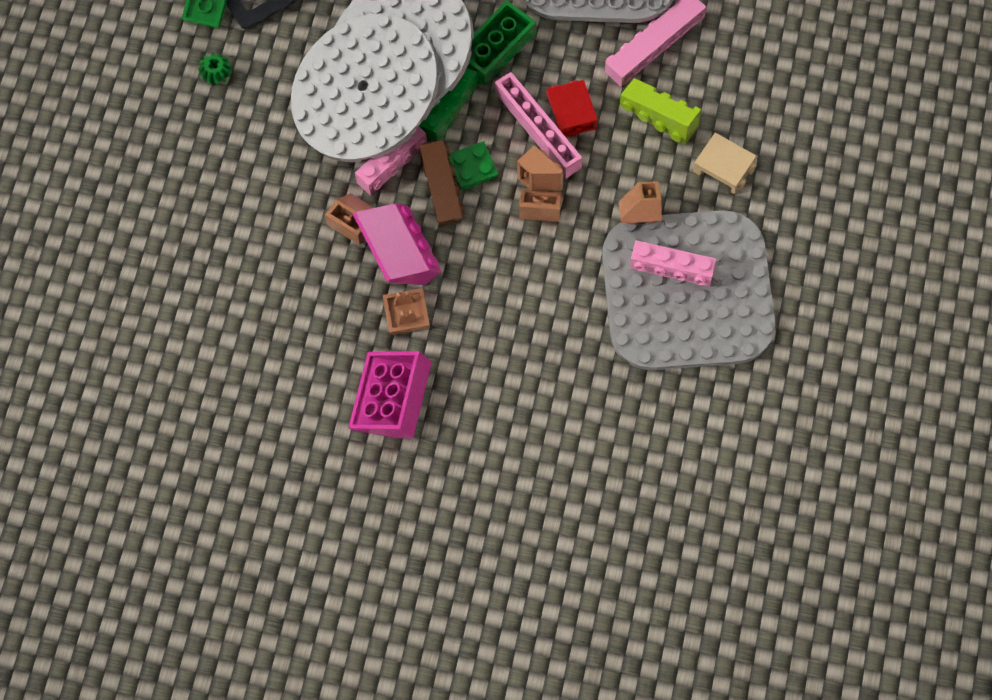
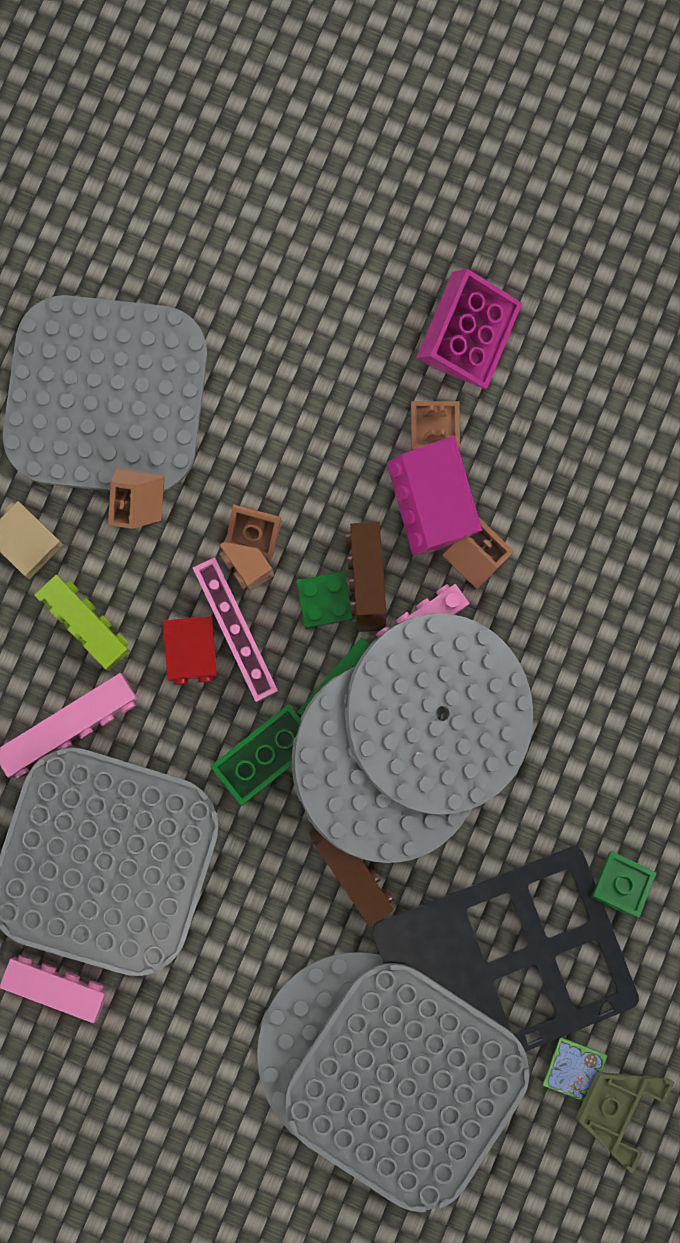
camera: 175 degrees left, 15 degrees up
green gear [198,52,232,86] -> none
bright pink brick [630,241,716,287] -> none

